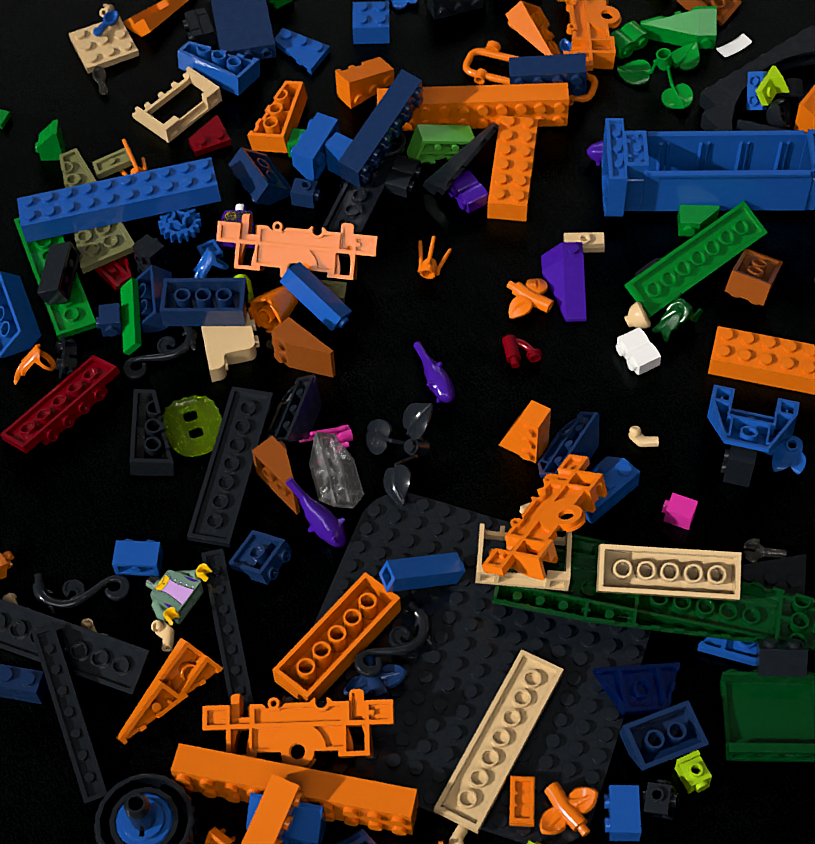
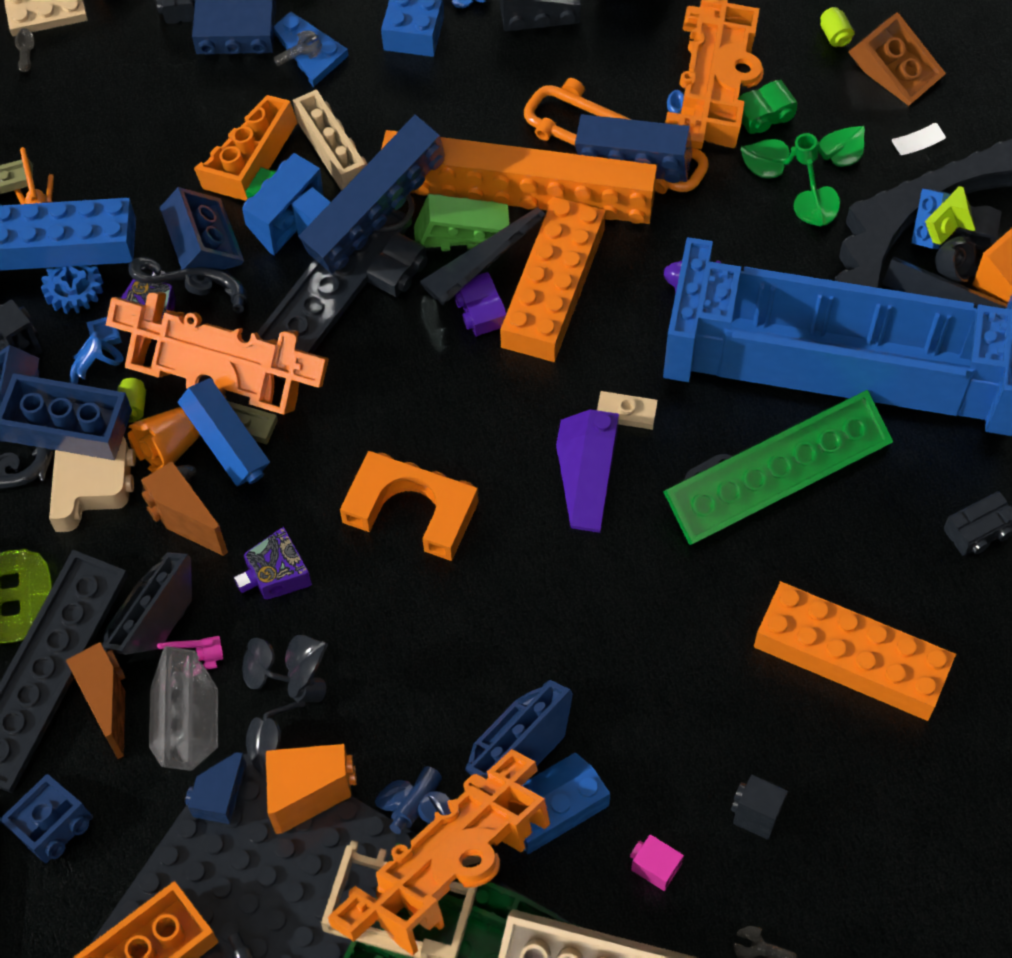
camera: 10 degrees right, 5 degrees up
tan hinge [132,66,222,143] -> none
blue wedge [178,41,260,96] -> none
dark red wing [189,115,231,157] -> none
dark purple piece [285,477,347,548] -> none
dark blue brick [290,178,321,209] -> none
orange wedge [335,57,394,109] -> none
blue brick [378,552,466,592] -> none
dark purple piece [413,341,455,403] -> none
orange plant [418,236,452,279] -> none
orange wedge [499,400,551,463] -> none
dark red plant [502,335,542,368] -> none
orange wedge [505,1,561,55] -> none
orange plant [507,278,554,319] -> none
white brick [616,328,661,375] -> none
tan brick [624,301,651,329] -> none
tan arm [628,426,659,447] -> none
green wedge [640,6,717,49] -> none
dark green hair [652,292,703,342] -> none
green slope [677,205,720,237] -> none
blue wedge [707,385,800,453] -> none
dark orange slope [725,248,783,306] -> none
blue plate [764,436,806,475] -> none
none -> black plant [128,257,247,313]
none -> dark blue slope [186,752,247,824]
none -> torso [234,527,312,599]
none -> orange slope [266,744,357,834]
none -> clear smoke bar [274,31,322,66]
none -> tan brick [293,90,367,191]
none -> orange arch [340,451,479,561]
none -> dark blue plant [375,767,452,834]

